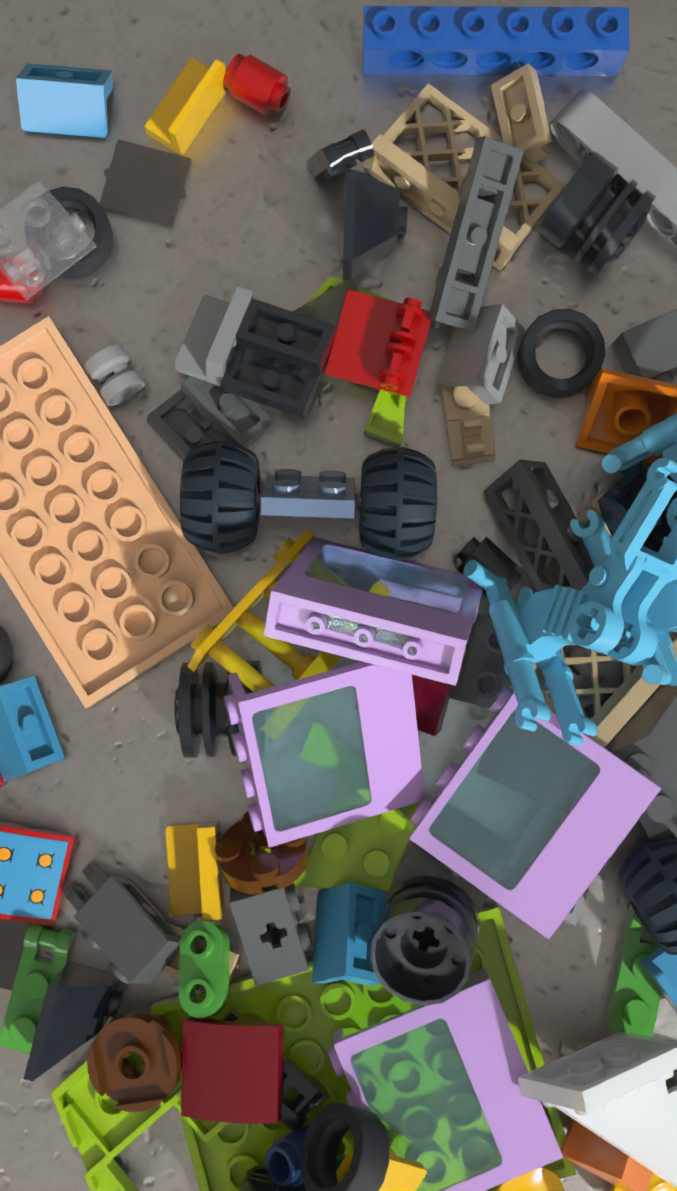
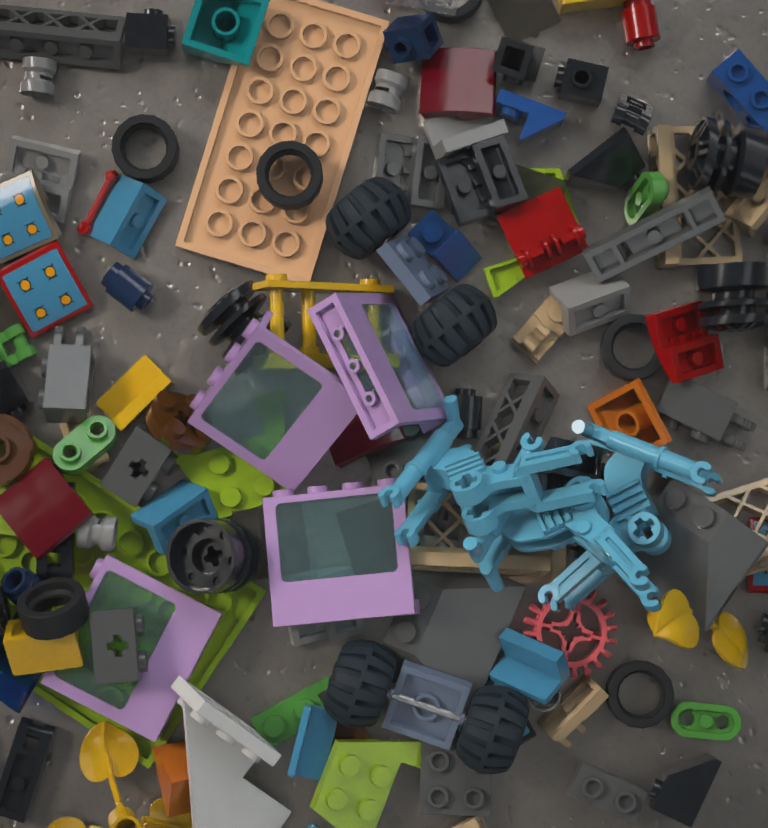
camera: 50 degrees right, 0 degrees up
none -> light grey wheel [77,515,118,552]
none -> dark grey brick [89,607,148,685]
none -> dark blue brick [101,262,154,312]
none -> black tyre [256,140,323,210]
none -> dark blue brick [383,12,444,64]
none -> blue slope [408,209,482,283]
none -> slope [419,47,497,120]
none -> black brick [492,36,546,86]
none -> blue slope [495,89,566,145]
none -> black brick [554,58,609,108]
none -> bright green plate [624,171,669,225]
none -> red slope [645,300,724,383]
none -> black wheel [685,116,768,199]

